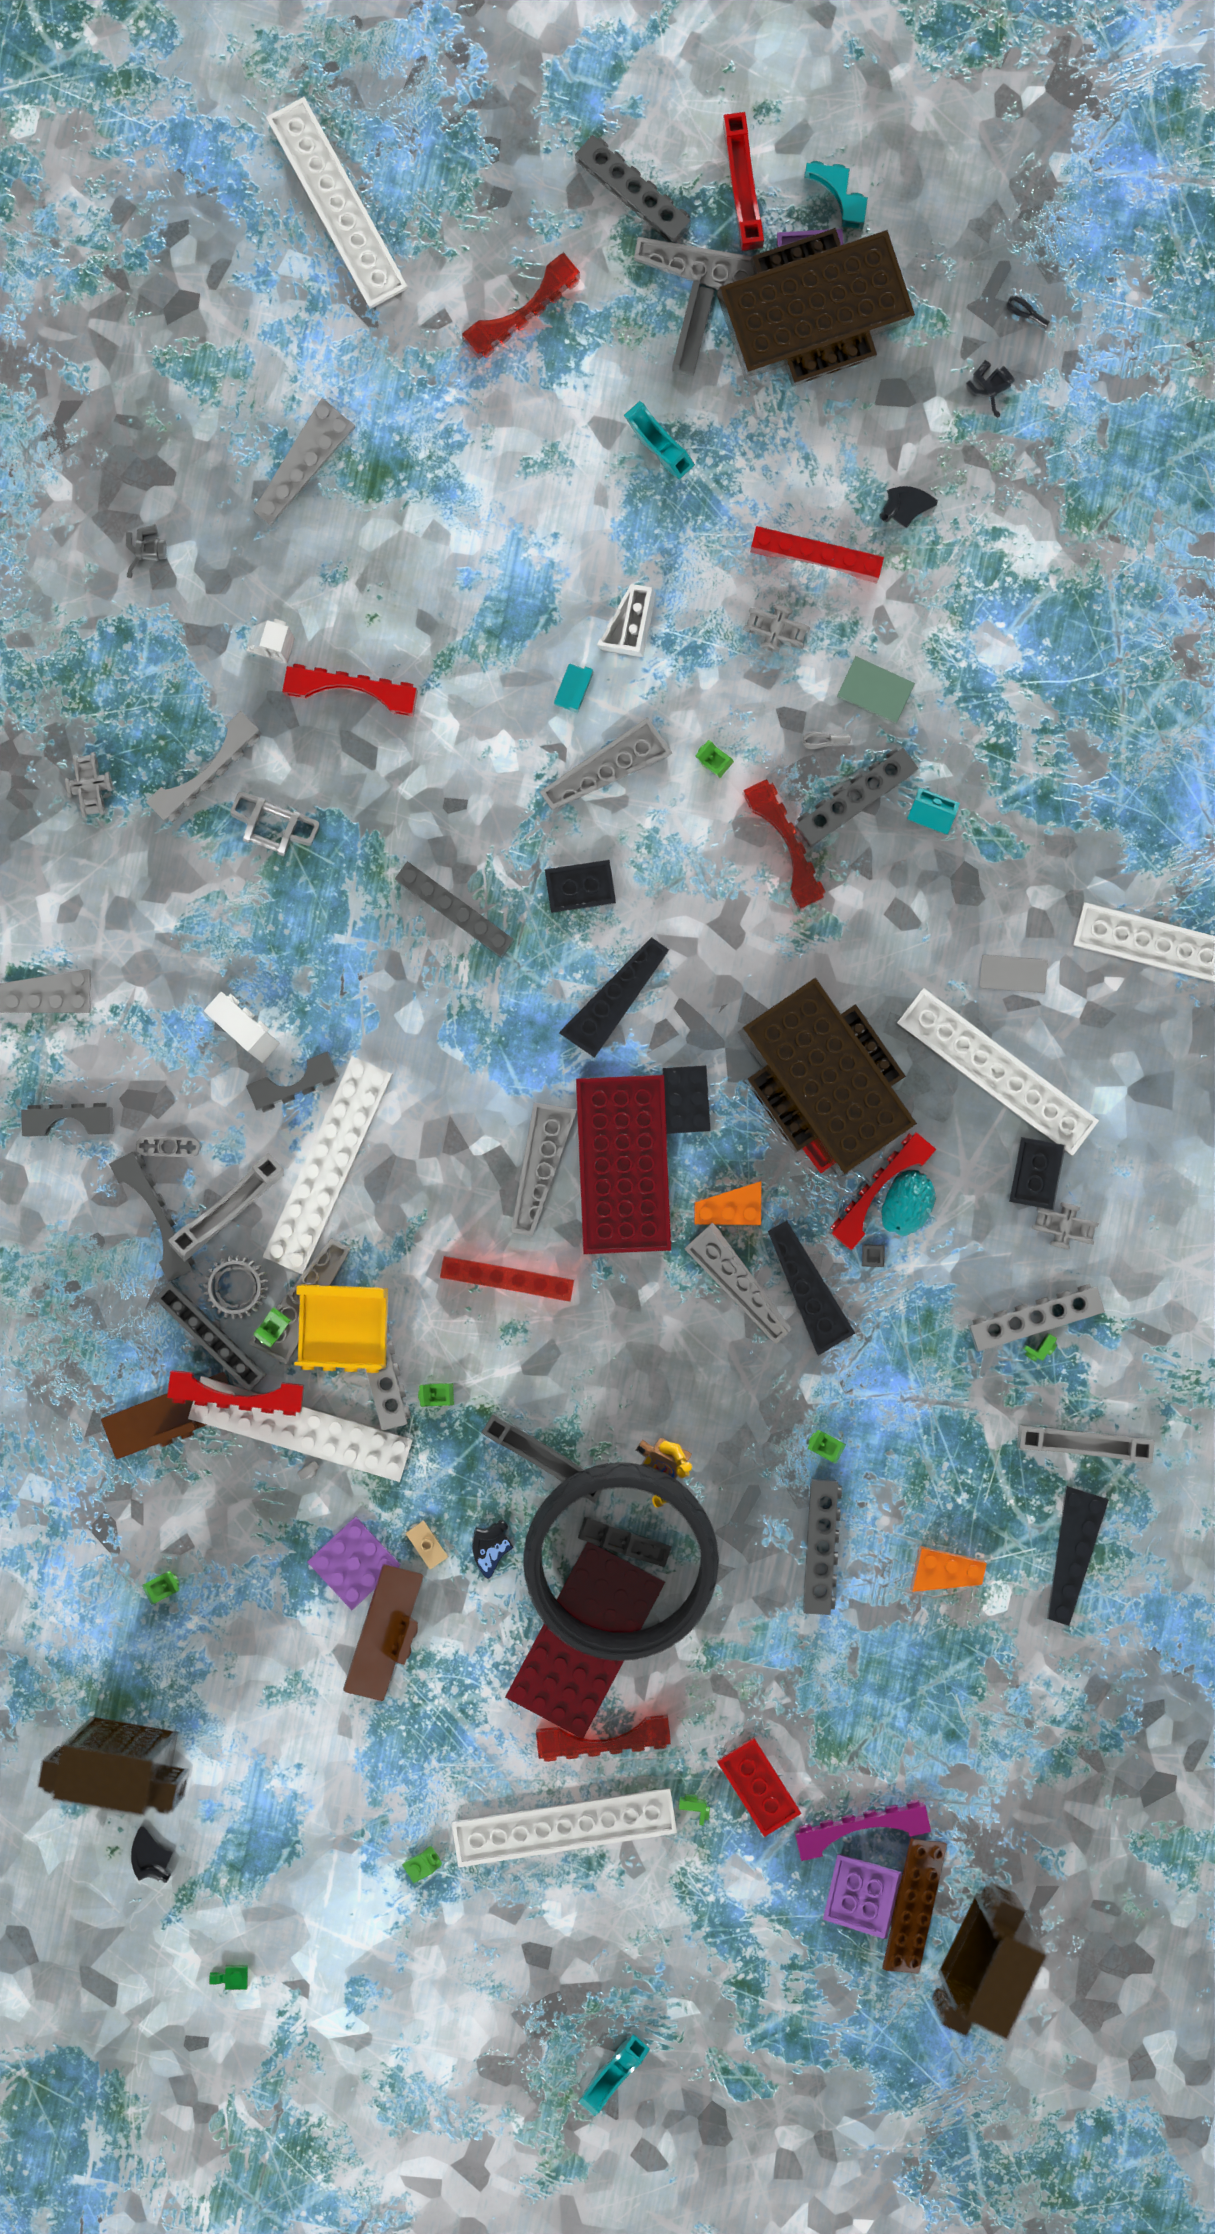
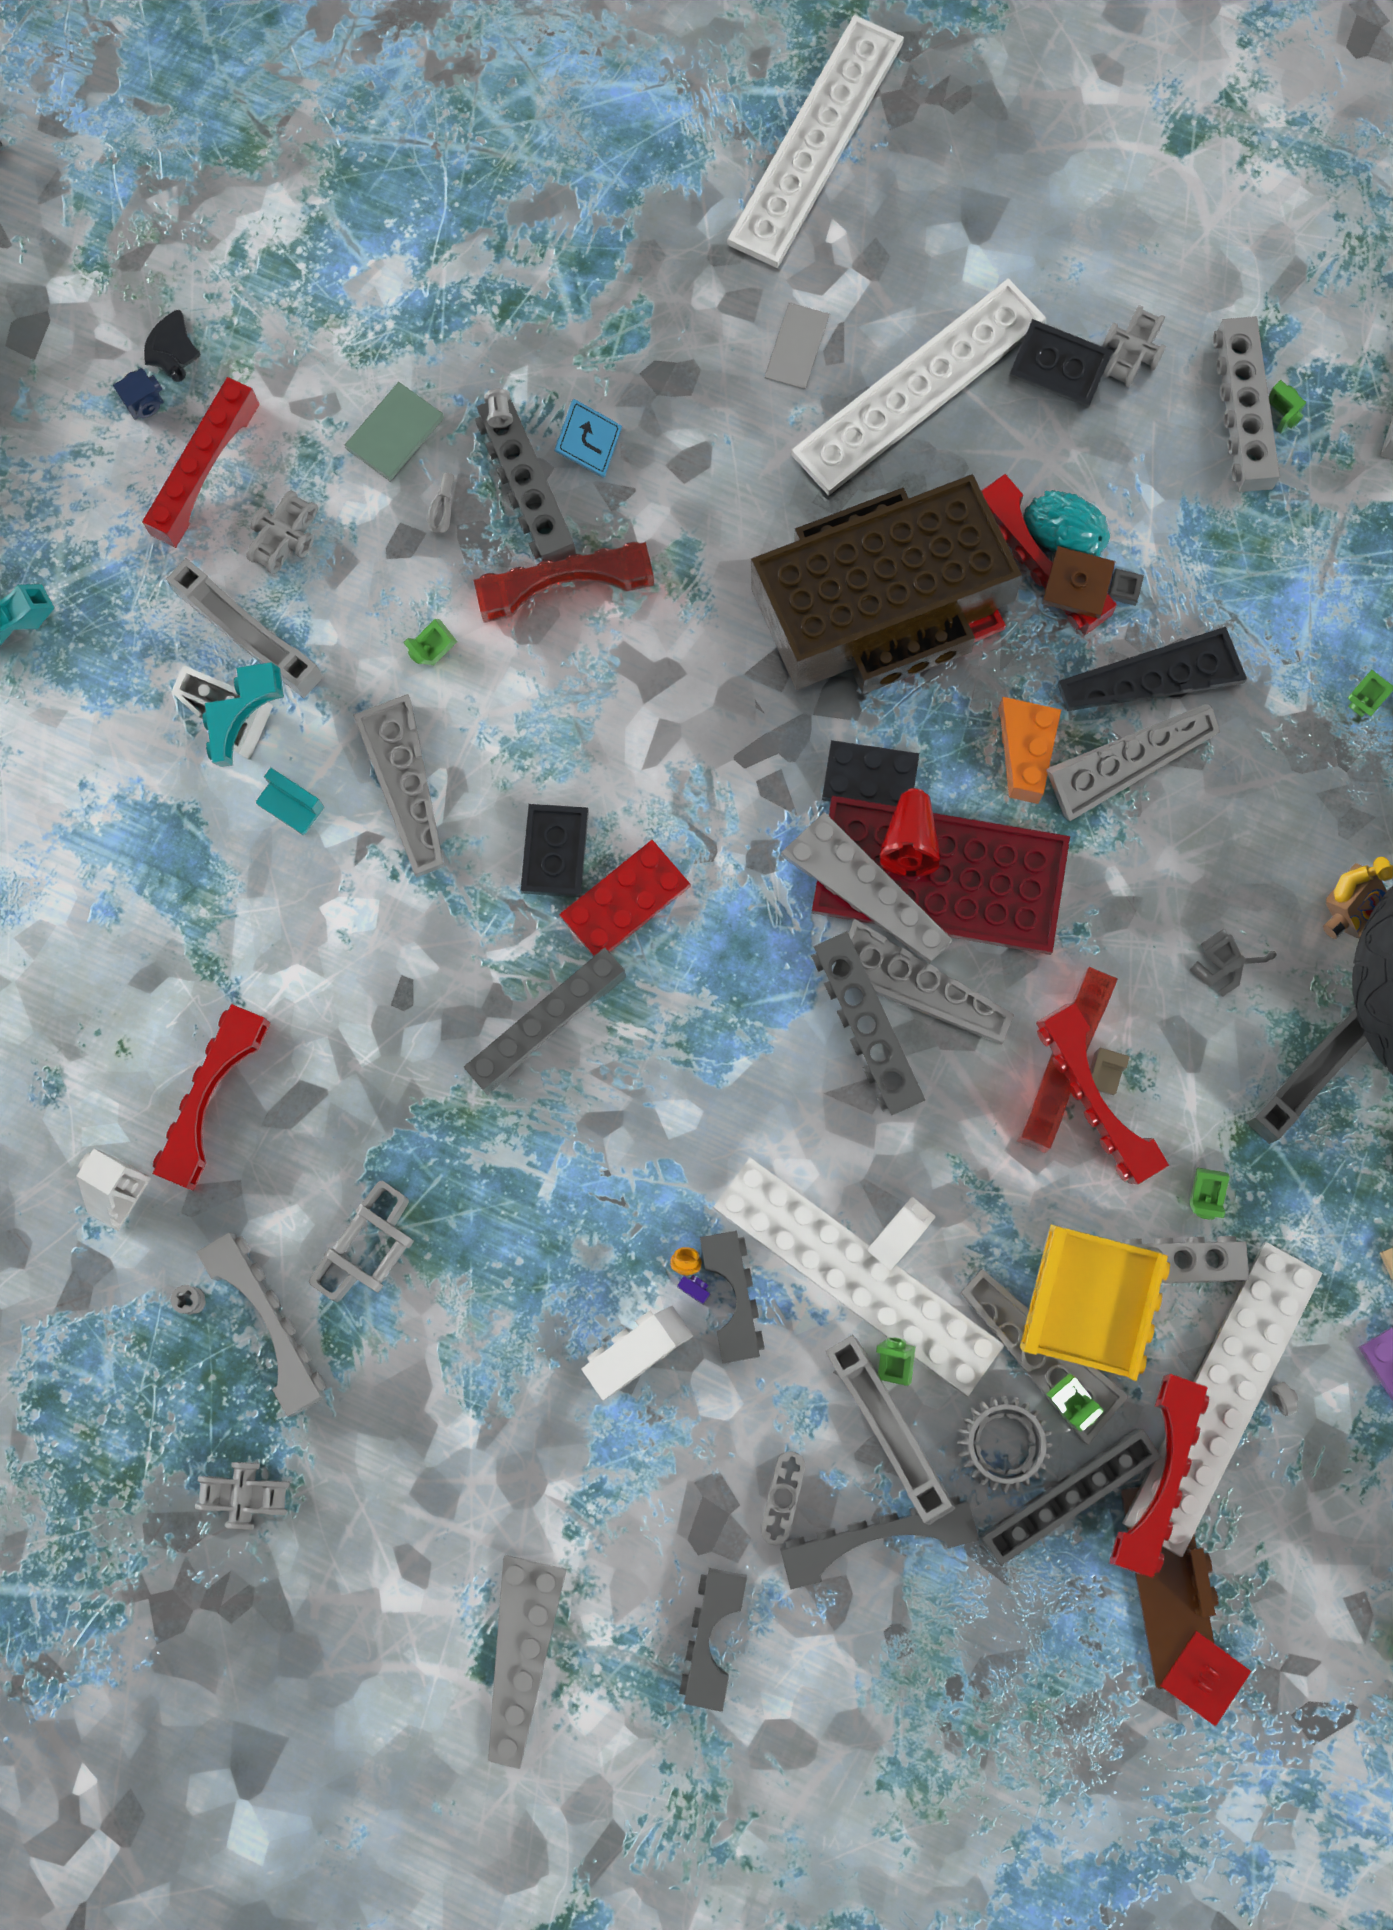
camera: 75 degrees left, 10 degrees down
black wing [559,937,670,1058] -> none
teal panel [907,787,960,834] -> none
black piece [966,360,1015,418] -> none
none -> dark blue brick [113,368,164,420]
none -> light grey arch [166,558,323,699]
none -> light grey bush [170,1285,206,1315]
none -> teal arch [202,662,284,767]
none -> light grey bush [484,388,513,428]
none -> dark azure piece [554,399,622,477]
none -> red plate [559,840,691,957]
none -> light orange plate [670,1247,702,1276]
none -> dark purple plate [677,1275,710,1305]
none -> light grey wing [781,812,953,963]
none -> dark grey brick [811,931,925,1116]
none -> white brick [867,1197,936,1270]
none -> bright green bracket [876,1337,916,1386]
none -> red cone [879,788,940,876]
none -> red arch [1036,1003,1169,1185]
none -> reddish brown plate [1042,546,1116,619]
none -> dark tan panel [1090,1047,1130,1095]
none -> red piece [1160,1631,1252,1727]
none -> dark grey piece [1190,929,1277,997]

